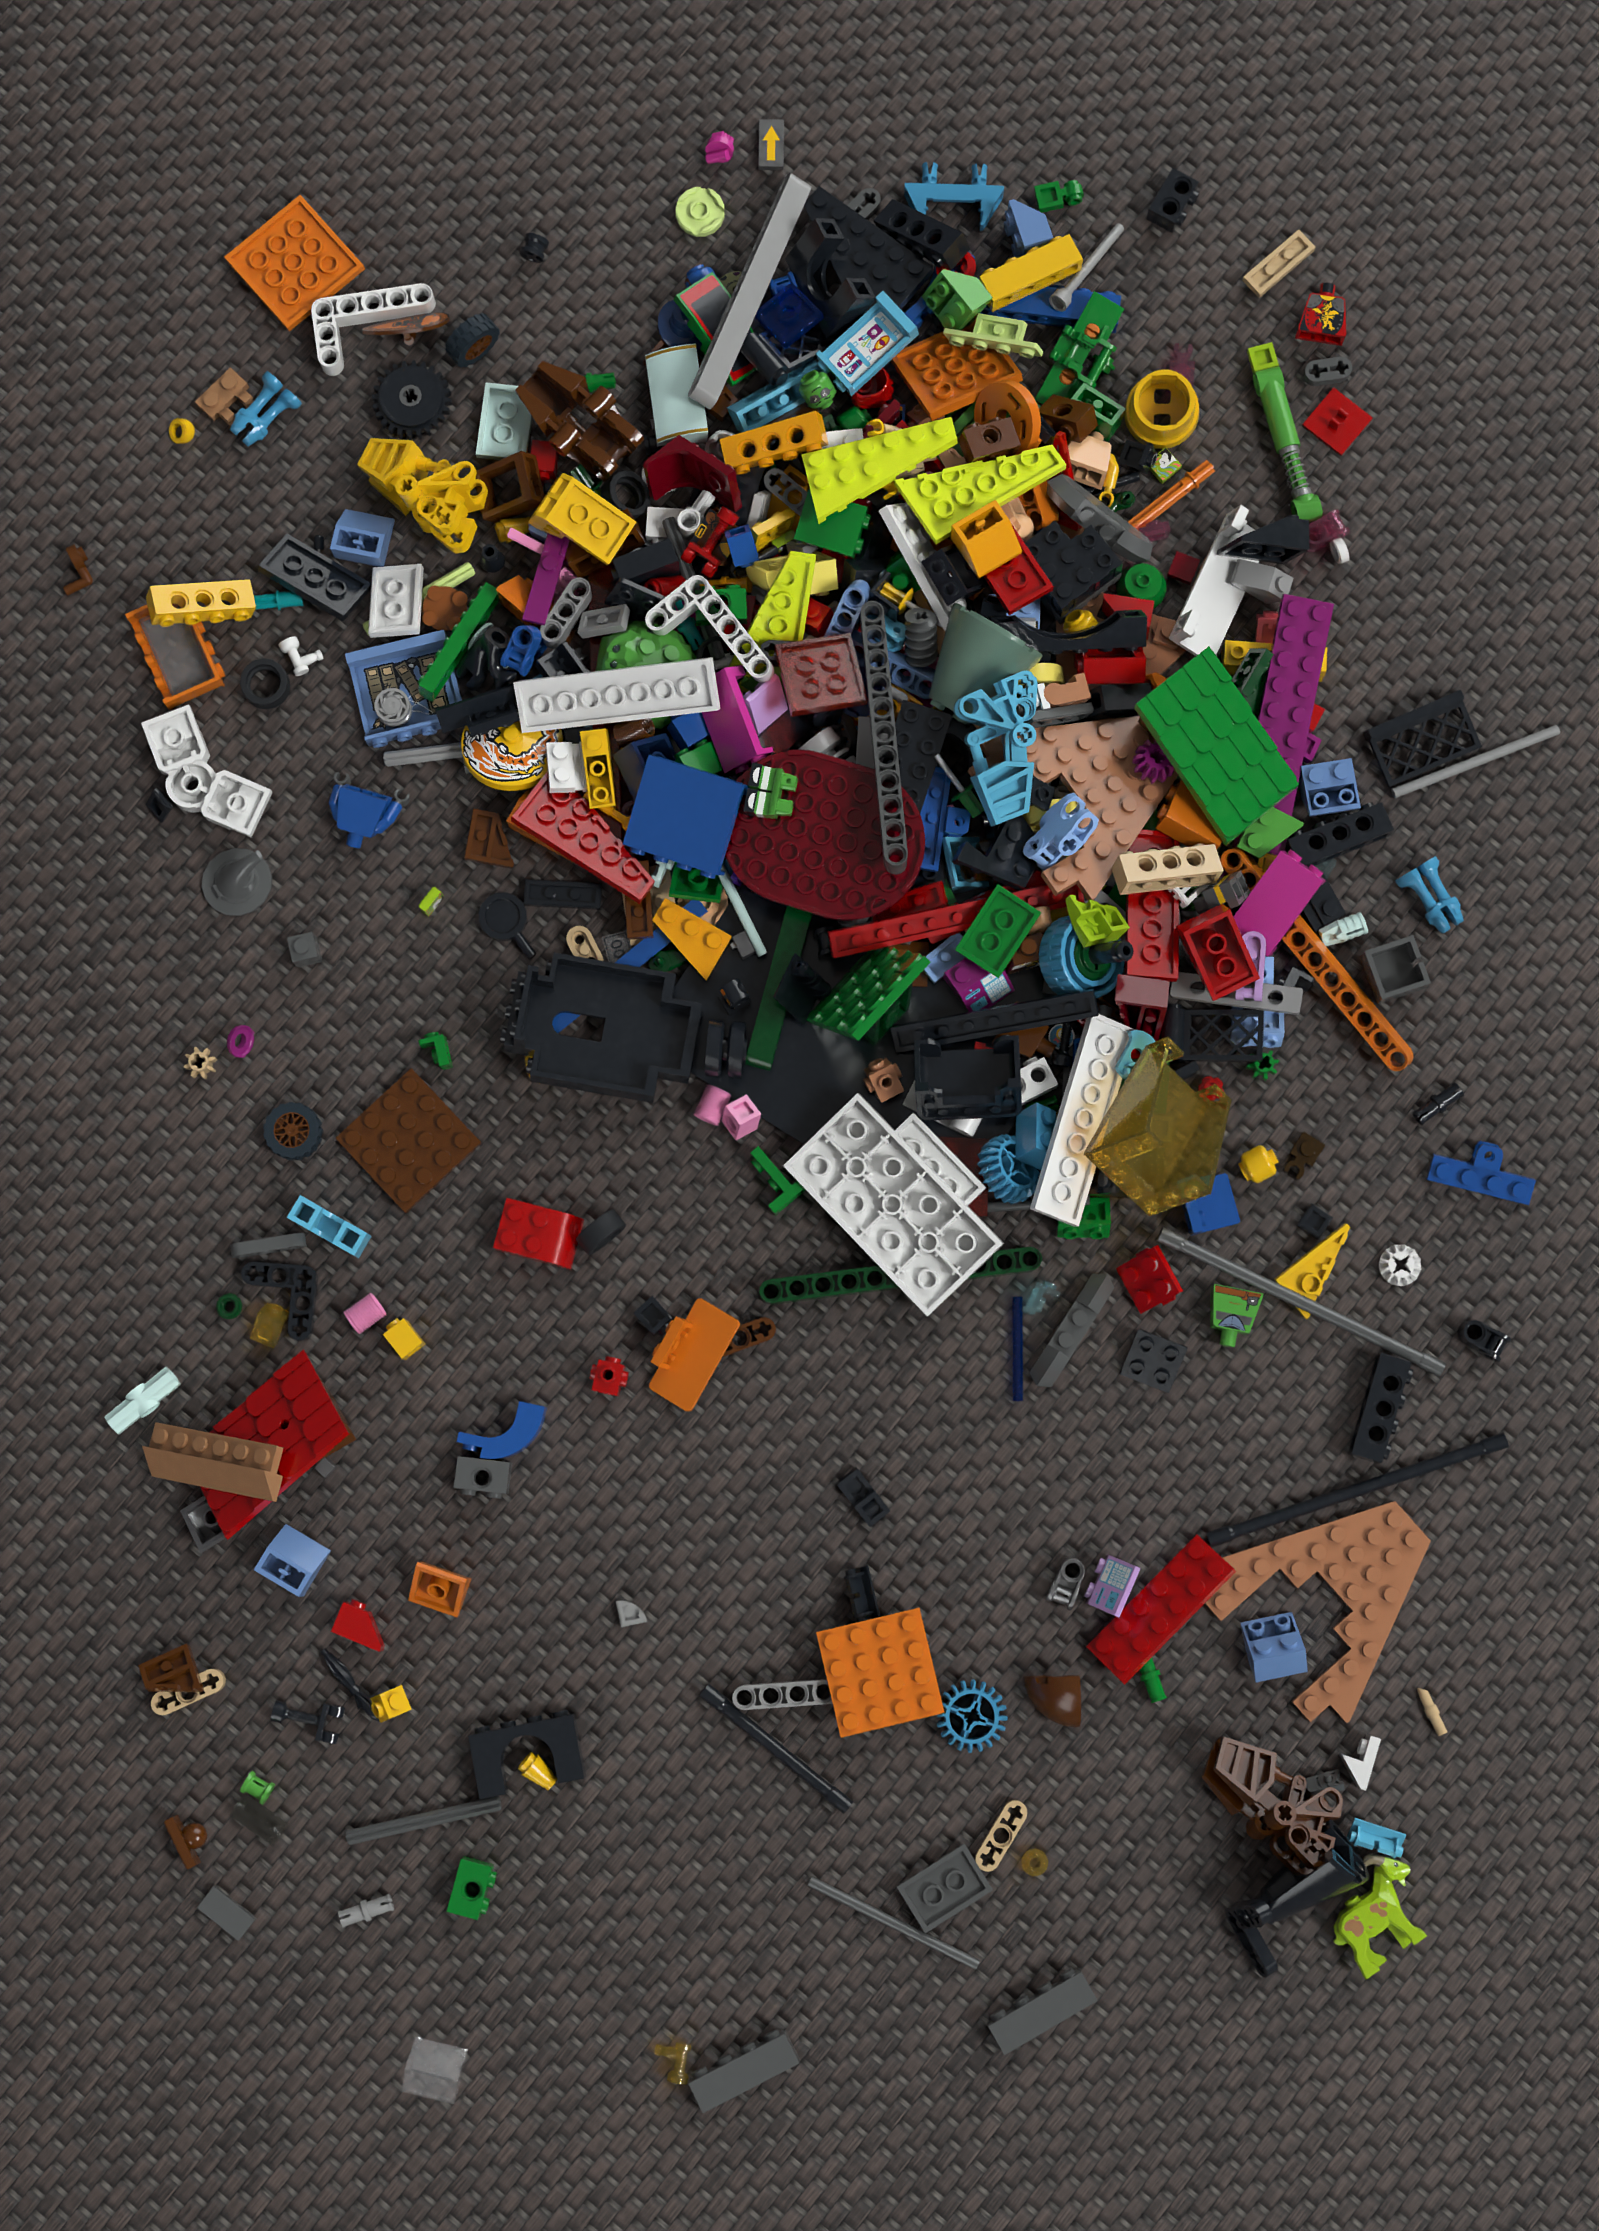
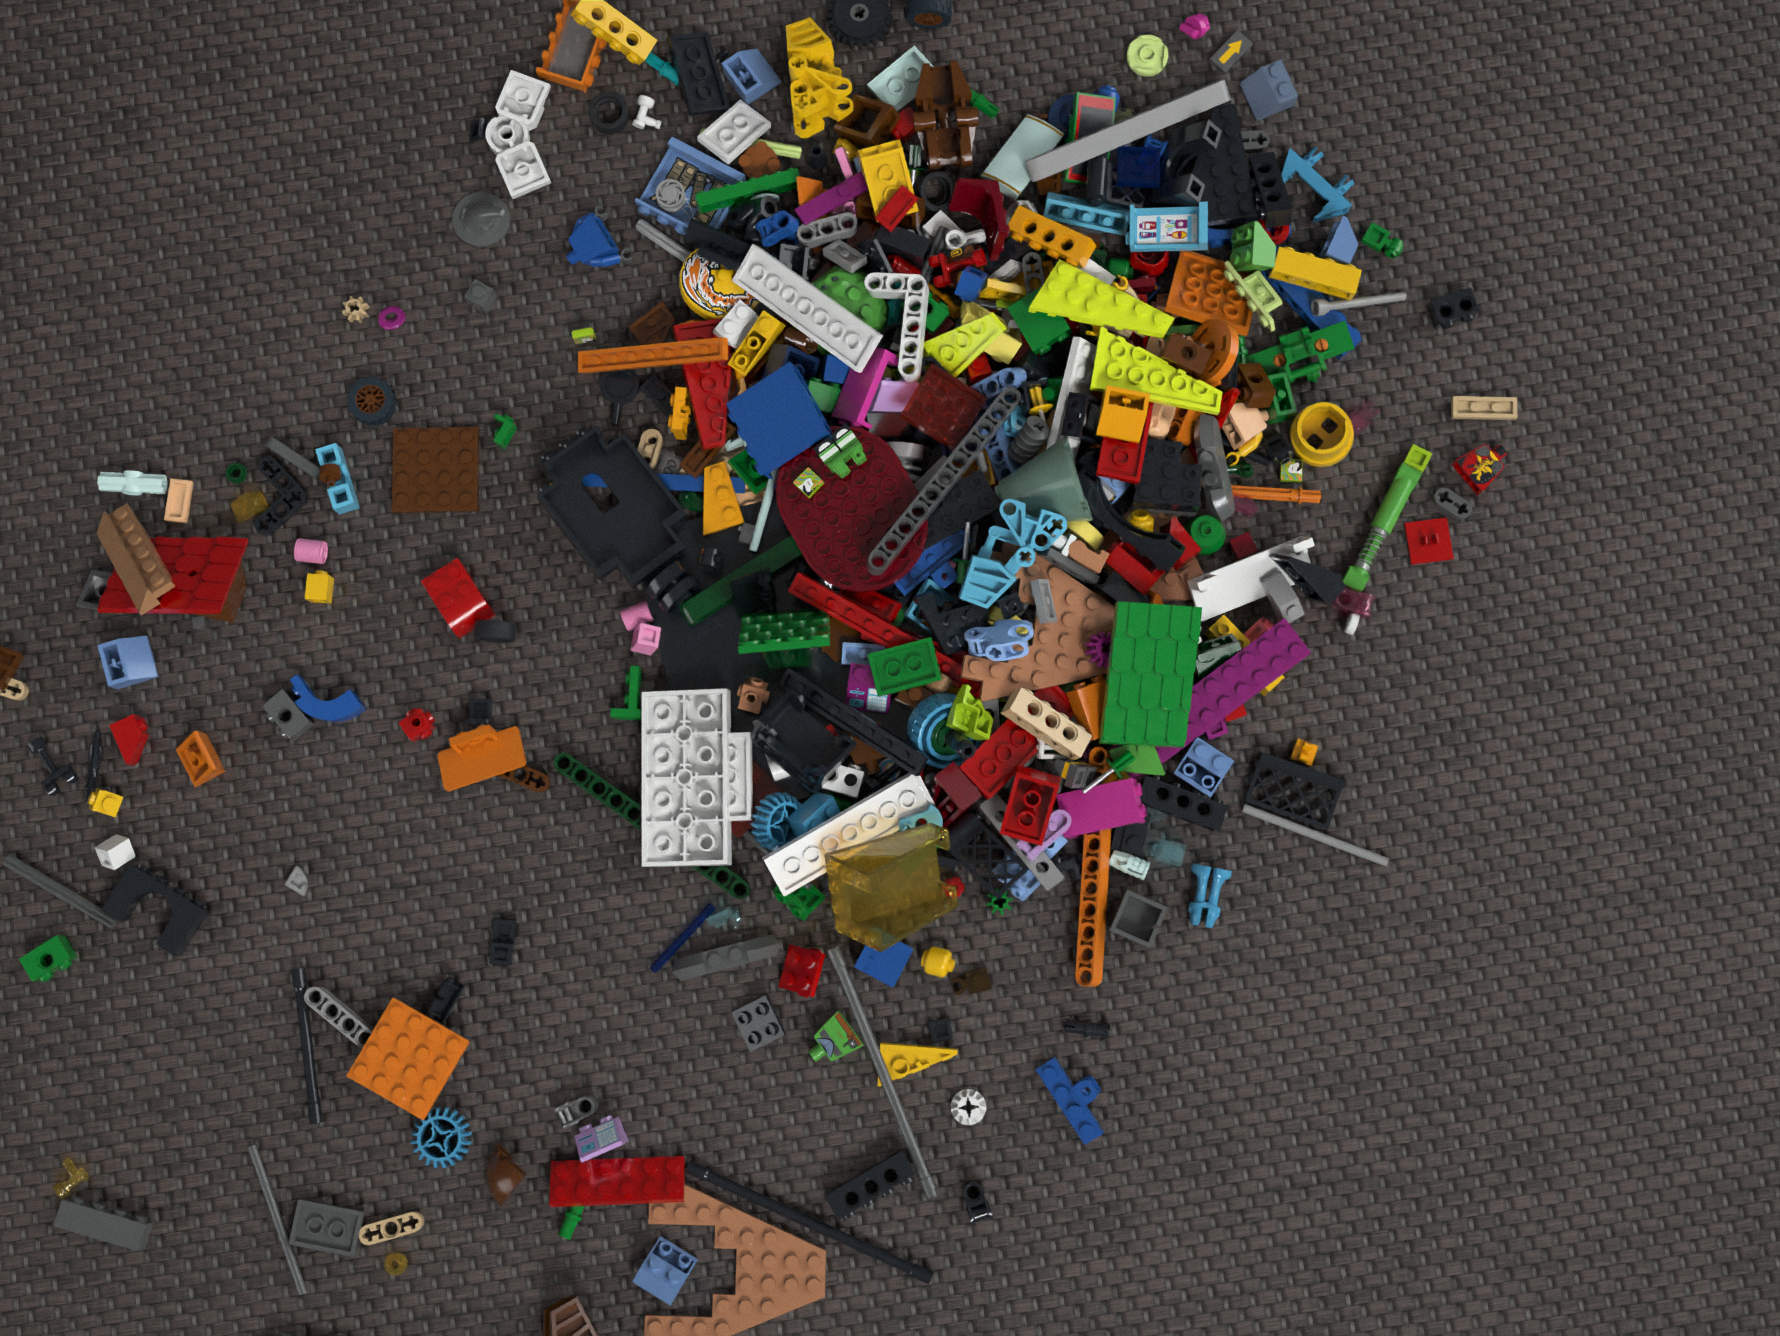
camera: 40 degrees right, 0 degrees up
yellow cone [518,1752,557,1791] -> none
bright green head [799,370,836,410] -> none
none -> white panel [95,835,135,870]
none -> light nougat tile [164,478,194,524]
none -> reddish brown tile [319,463,341,486]
none -> orange plate [578,337,728,374]
none -> light orange brick [668,387,691,440]
none -> tile [793,467,824,499]
none -> red tile [874,185,919,232]
none -> light grey plate [1031,579,1058,624]
none -> green piece [1082,750,1136,794]
none -> clear light blue brick [1151,839,1186,868]
none -> sand blue slope [1239,60,1298,121]
none -> light orange tile [1290,738,1319,767]

